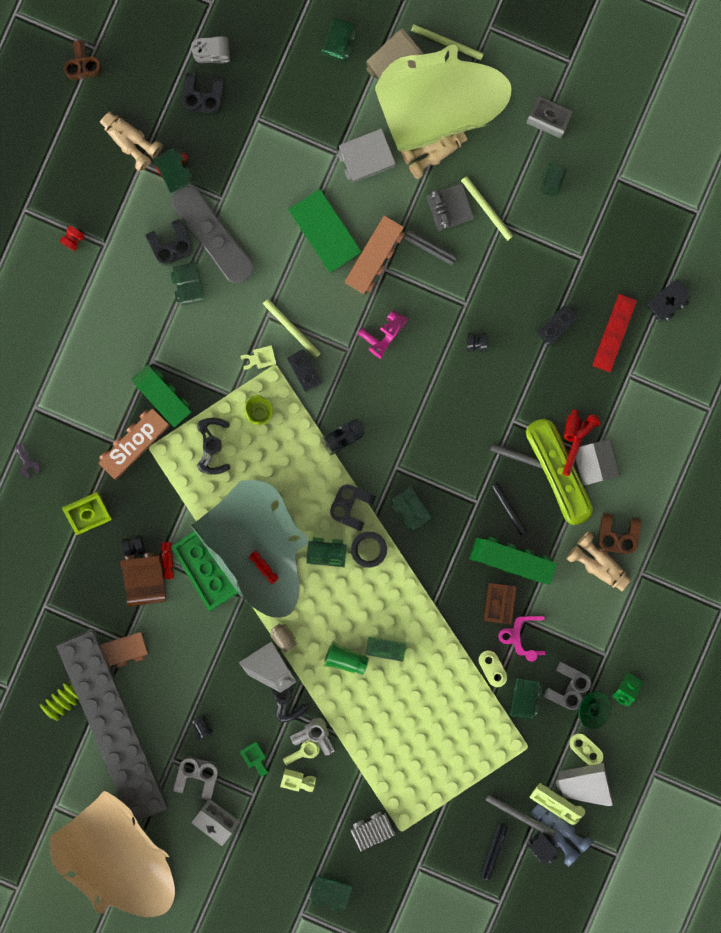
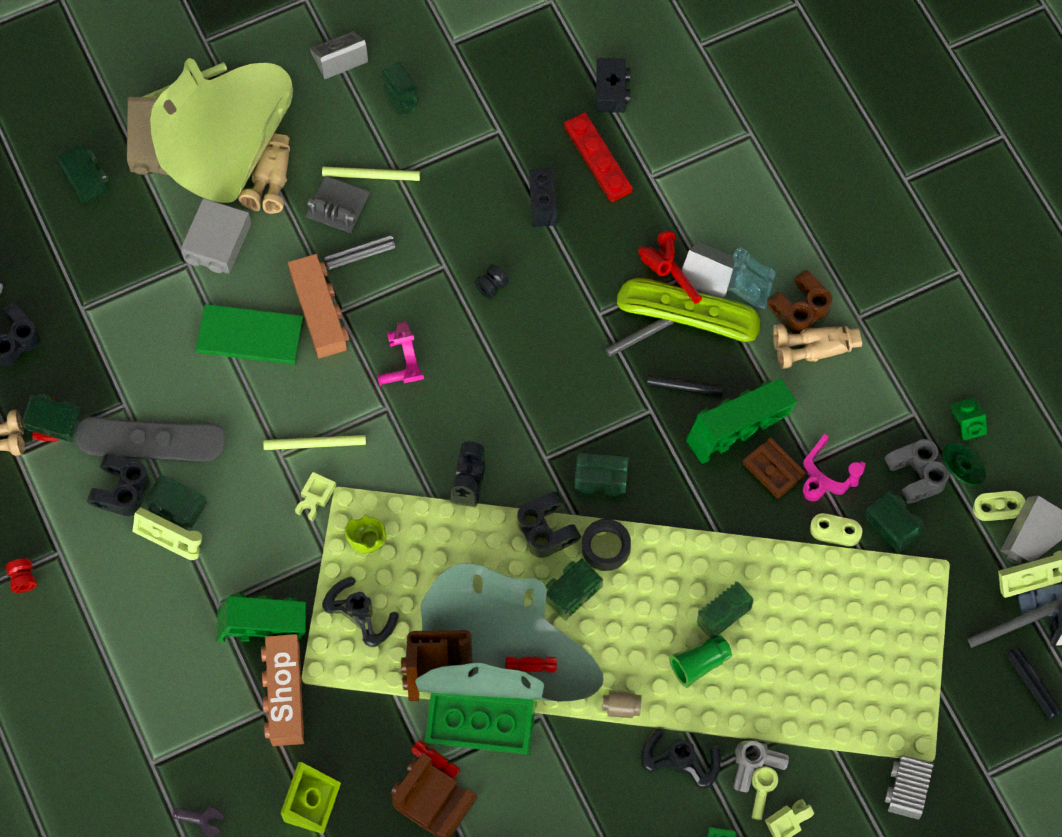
camera: 45 degrees left, 20 degrees down
black wheel [122,535,145,556] -> none
light grey slope [239,642,296,692] -> none
black brick [287,349,322,393] -> none
none -> yellowish green plate [132,507,202,560]
none -> reddish brown piece [401,630,473,701]
none -> clear light blue plate [728,247,775,309]

